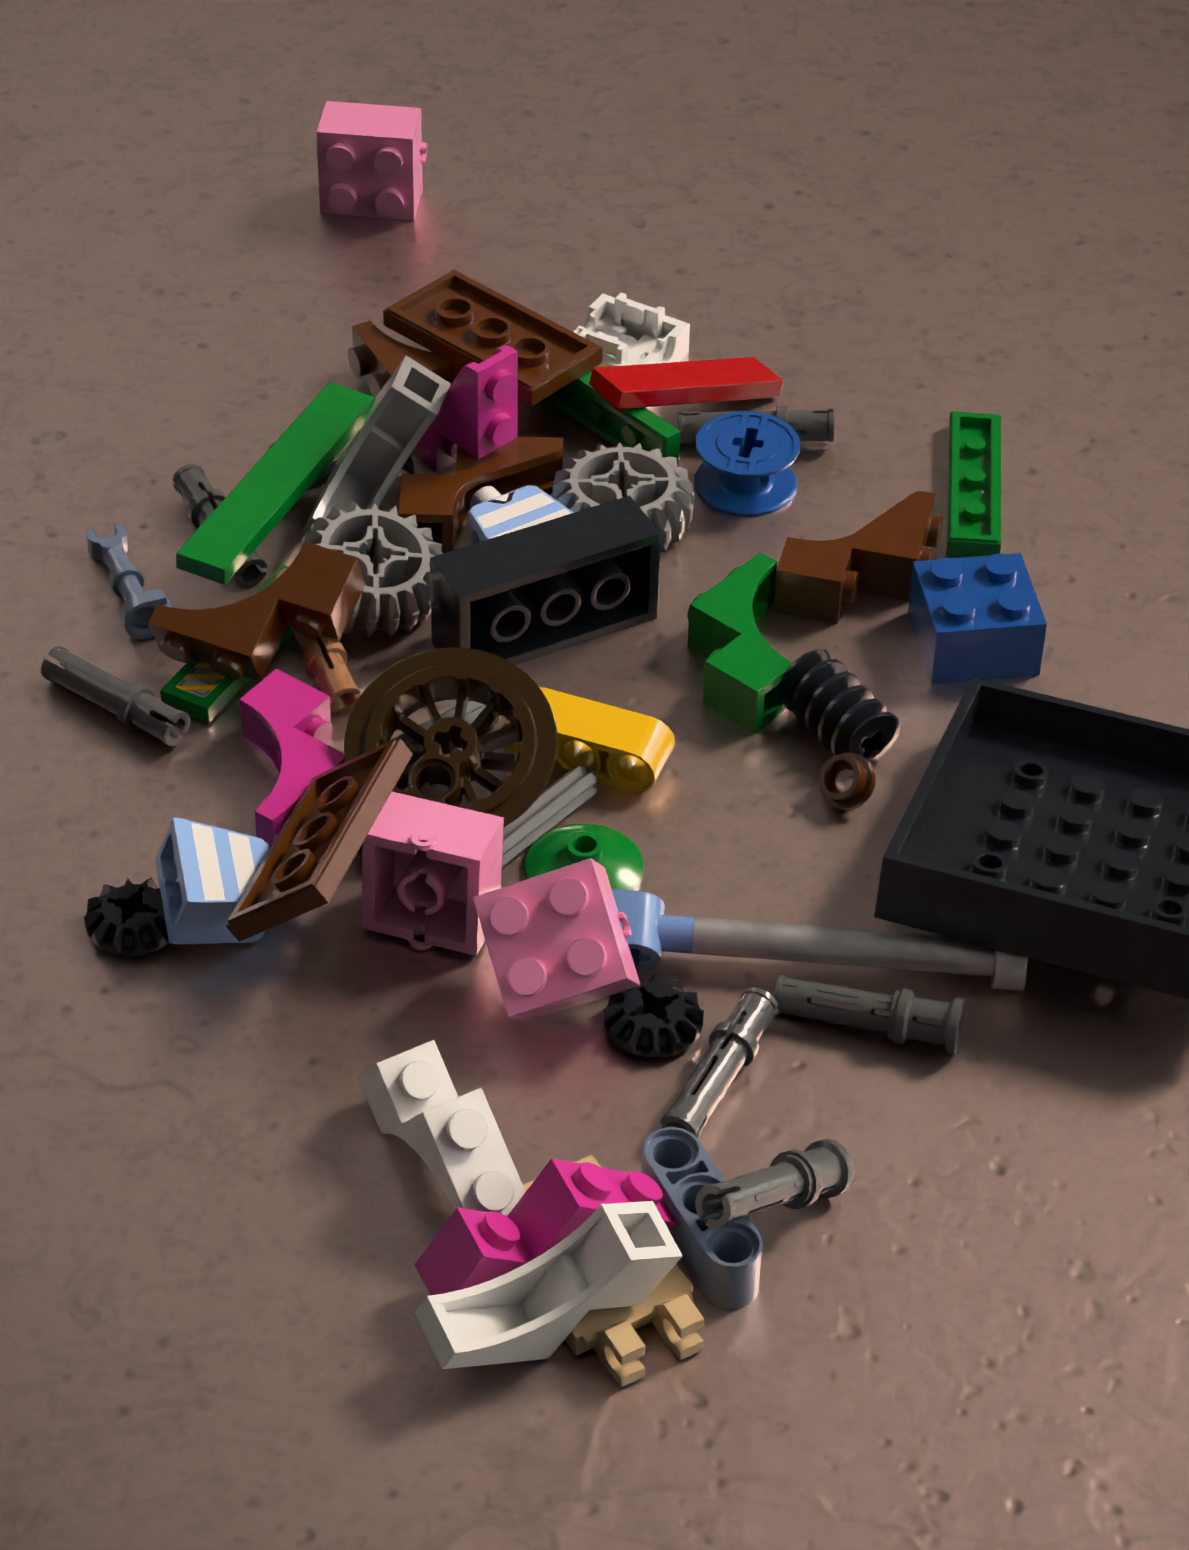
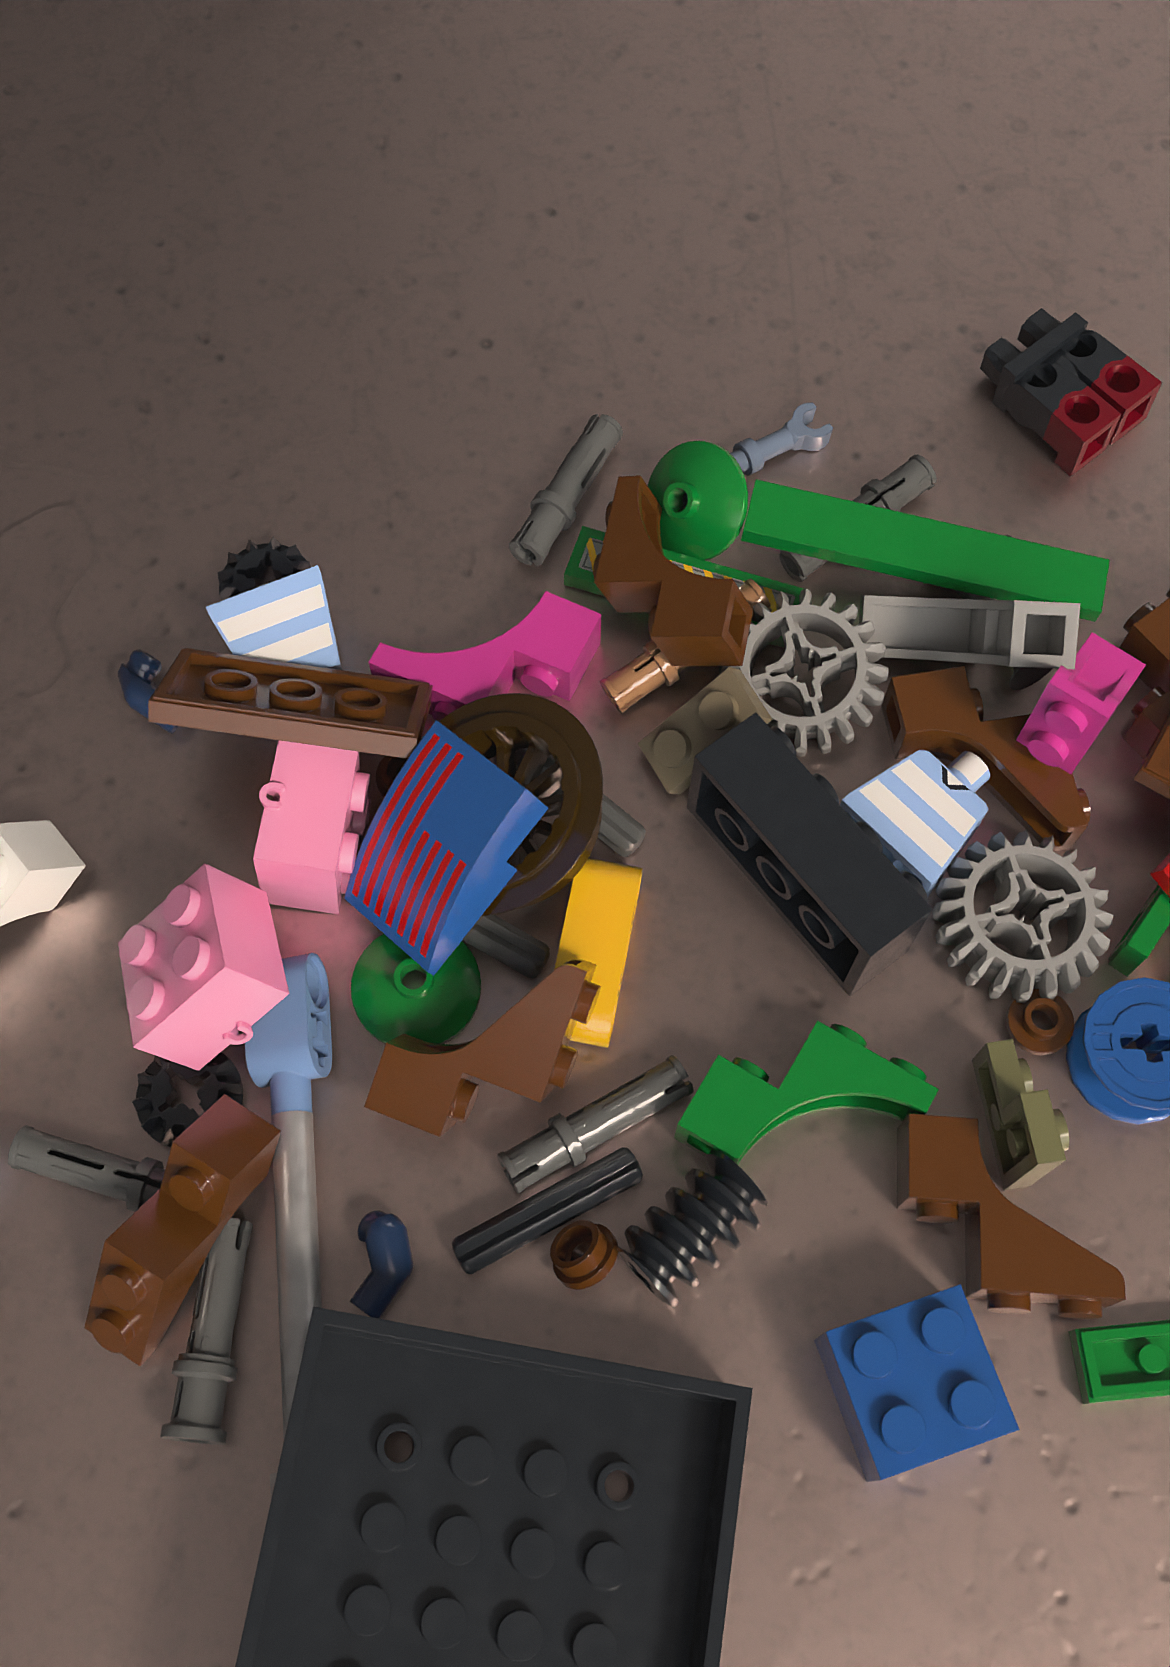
camera: 80 degrees right, 25 degrees up
none -> reddish brown arch [84,1094,281,1367]
none -> dark blue arm [118,649,179,734]
none -> blue slope [344,720,548,976]
none -> dark blue arm [349,1210,413,1319]
none -> reddish brown arch [364,959,601,1137]
none -> black axle [452,1147,643,1274]
none -> dark grey pin [497,1055,694,1194]
none -> dark tan plate [638,667,773,795]
none -> green dish [647,441,748,560]
none -> olive plate [972,1039,1069,1191]
none -> hips [980,308,1162,477]
none -> reddish brown plate [1006,989,1074,1055]

